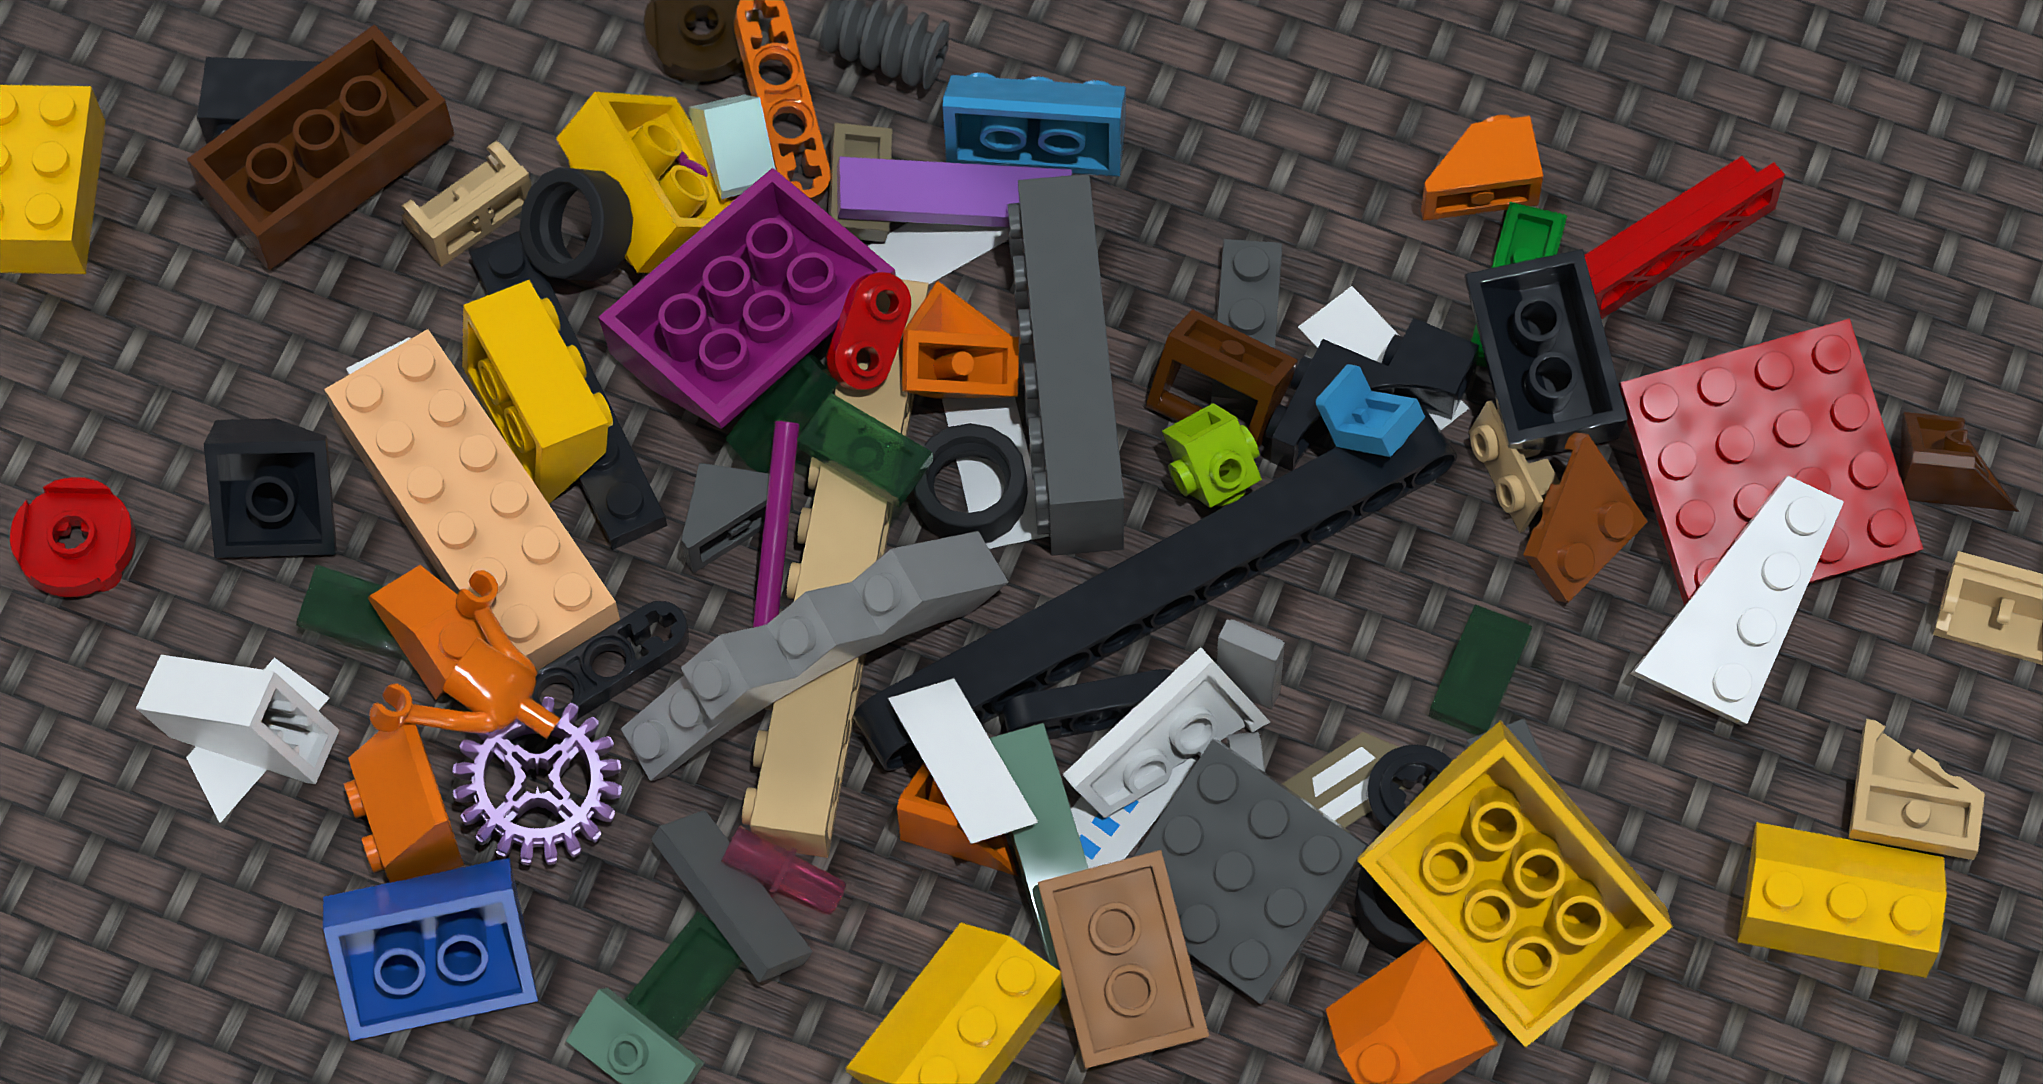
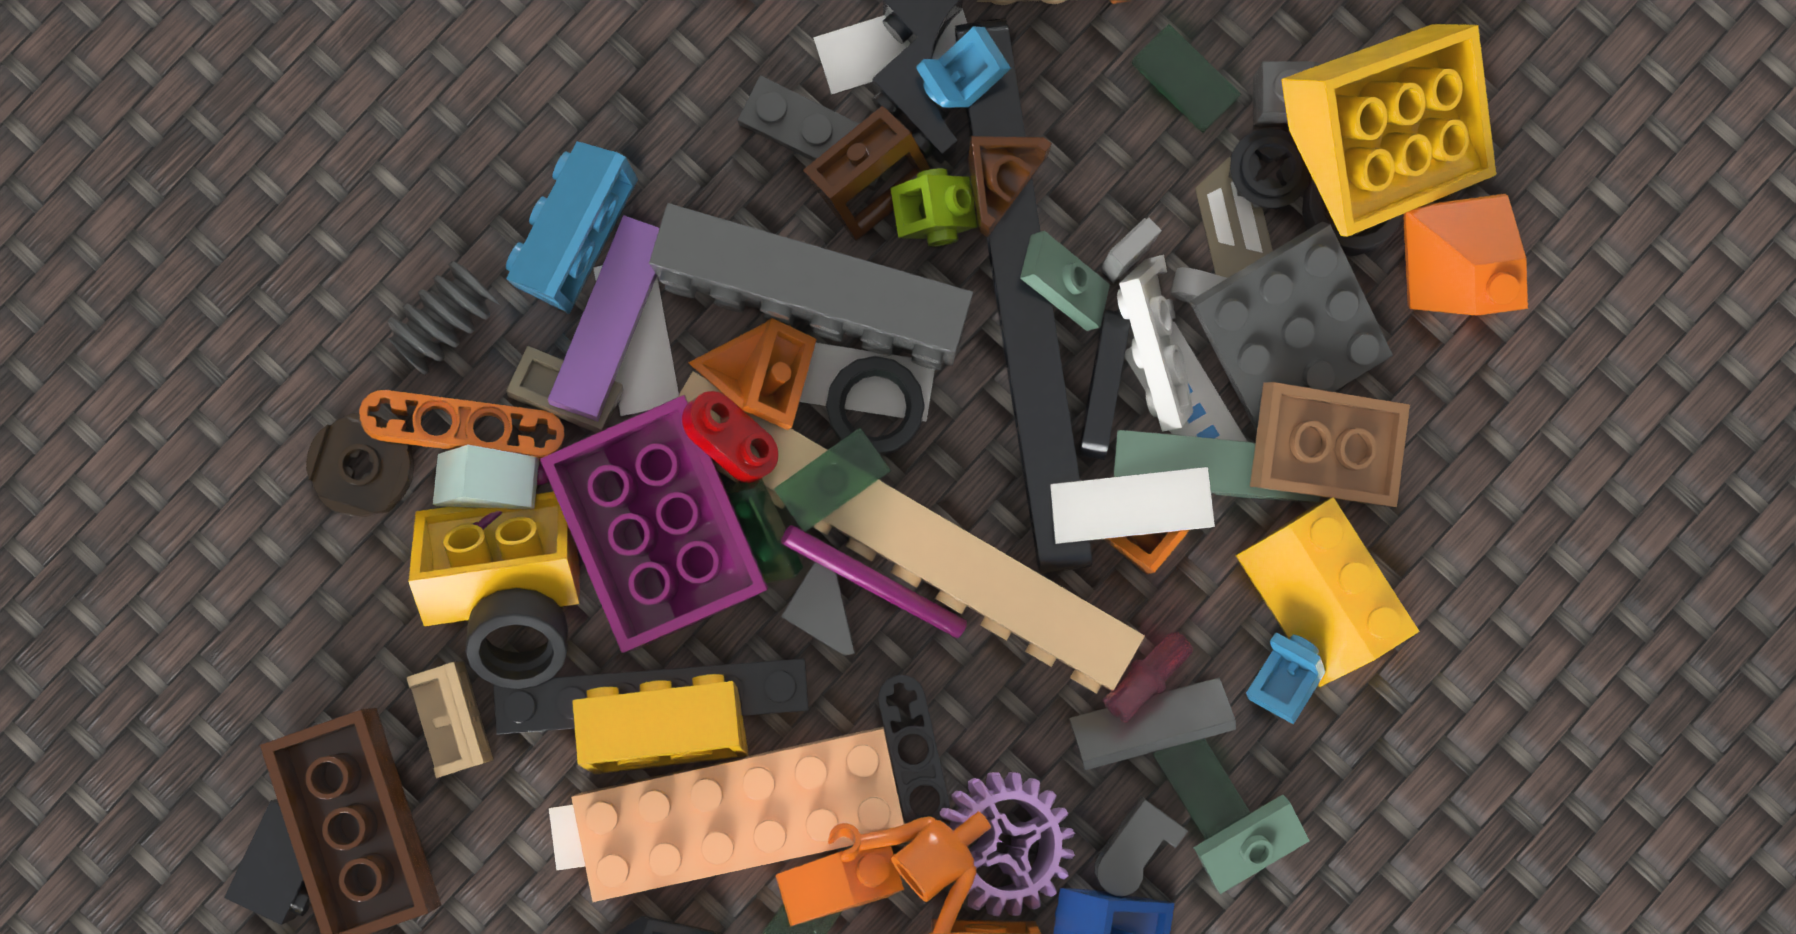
camera: 70 degrees left, 20 degrees up
light grey arch [621,531,1008,781] -> none
none -> reddish brown slope [968,136,1052,237]
none -> sand green plate [1020,230,1110,331]
none -> dark grey leg [1094,795,1188,896]
none -> dark azure bracket [1246,633,1326,724]

